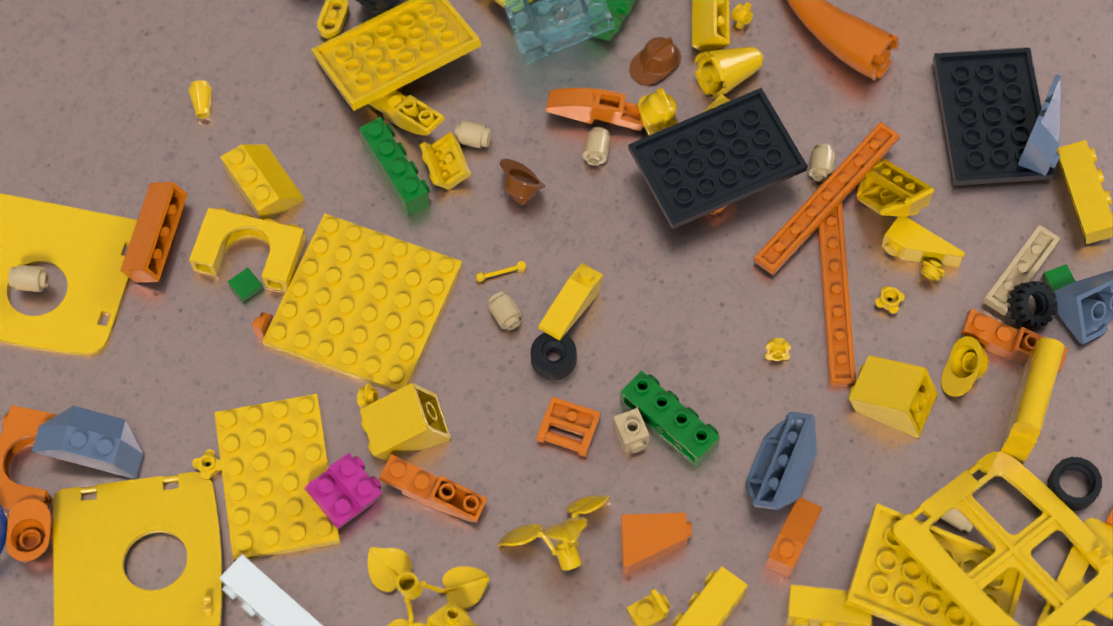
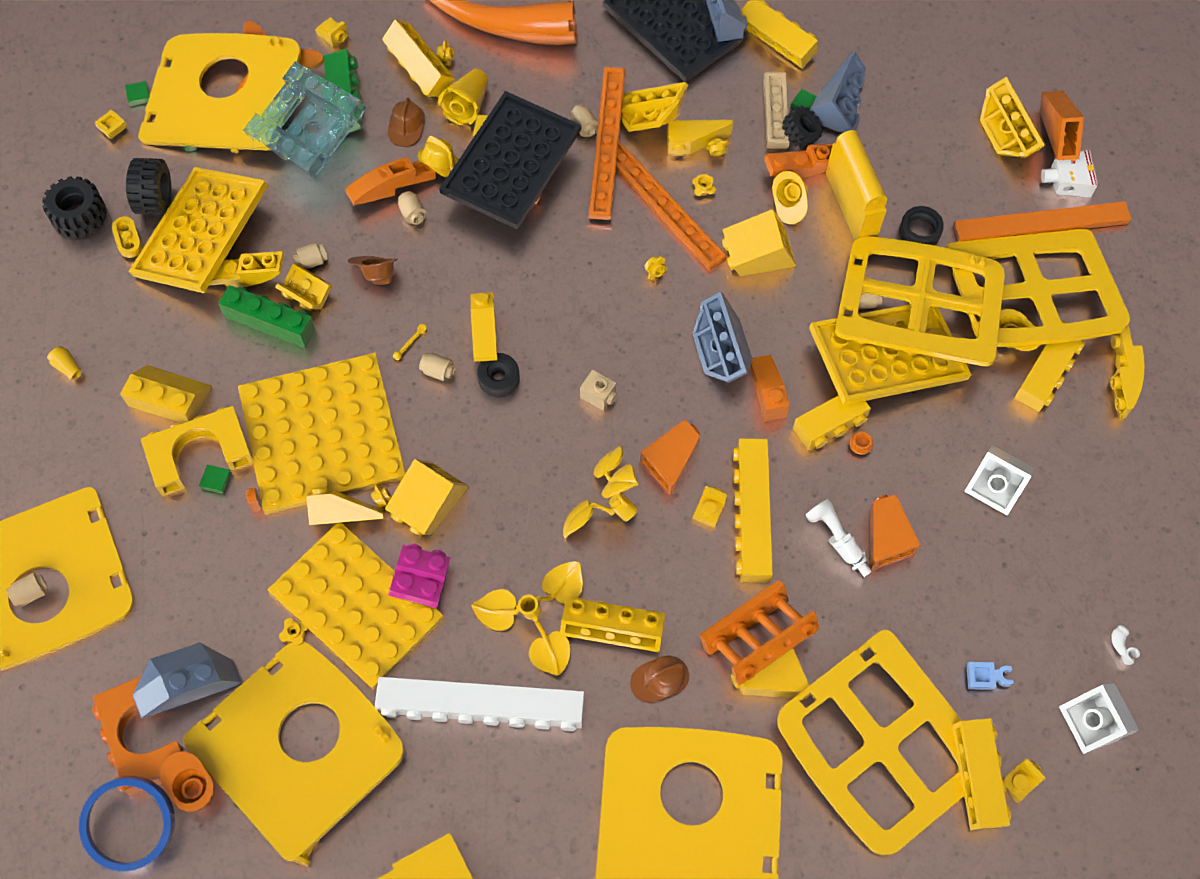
camera: 40 degrees left, 0 degrees up
orange brick [120,182,188,283] -> none
orange slope [379,454,488,523] -> none
orange plate [536,397,601,457] -> none
green brick [620,370,720,467] -> none
none -> yellow slope [306,487,385,525]

